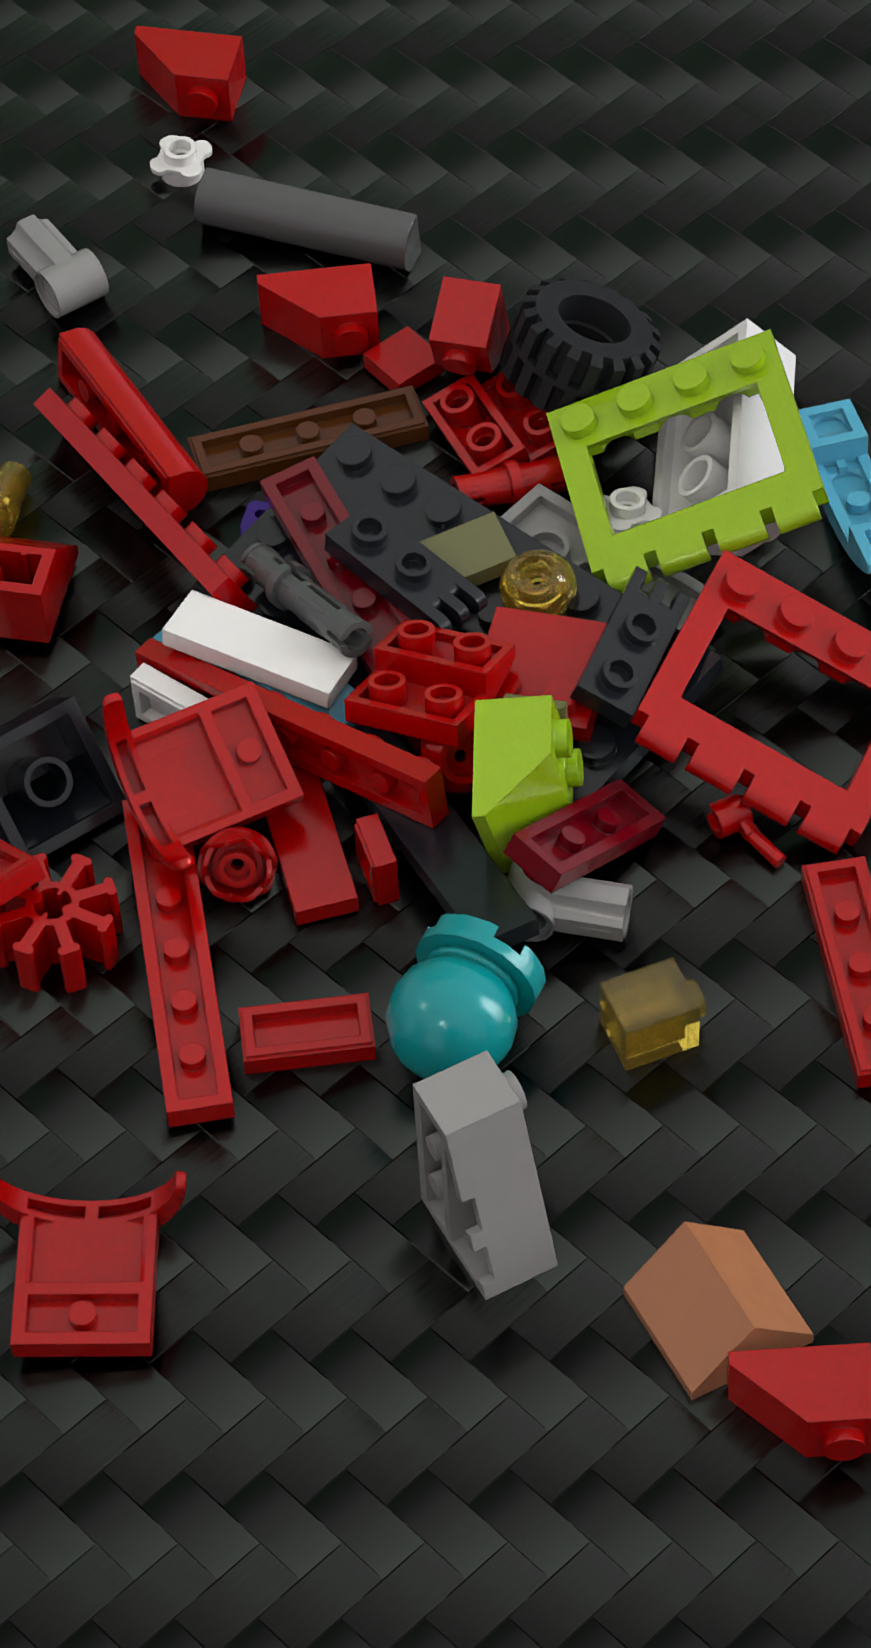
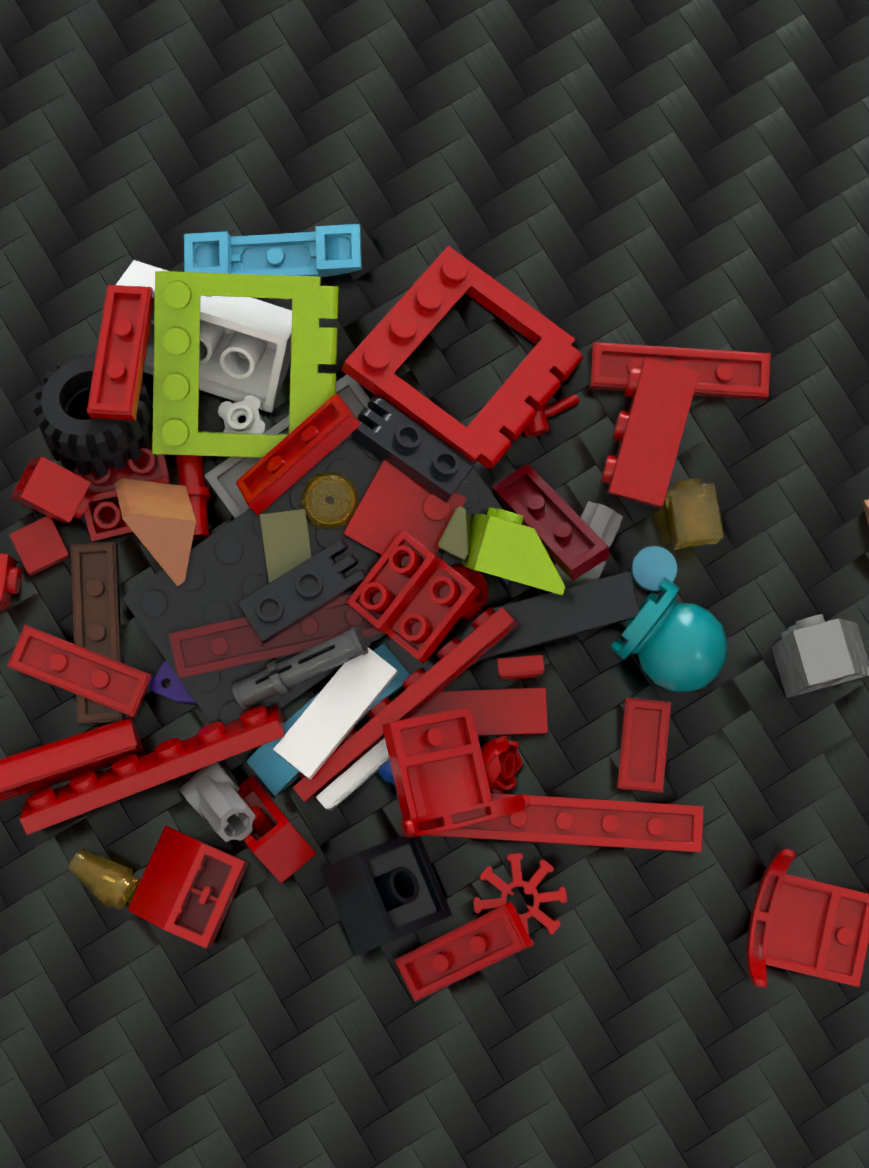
camera: 80 degrees left, 30 degrees up
none -> red tile [7,625,153,718]
none -> red tile [87,285,155,421]
none -> nougat slope [115,478,196,586]
none -> light grey piece [179,762,256,842]
none -> red tile [235,393,361,515]
none -> red slope [238,775,317,883]
none -> red brick [600,358,699,508]
none -> medium azure tile [631,546,677,593]

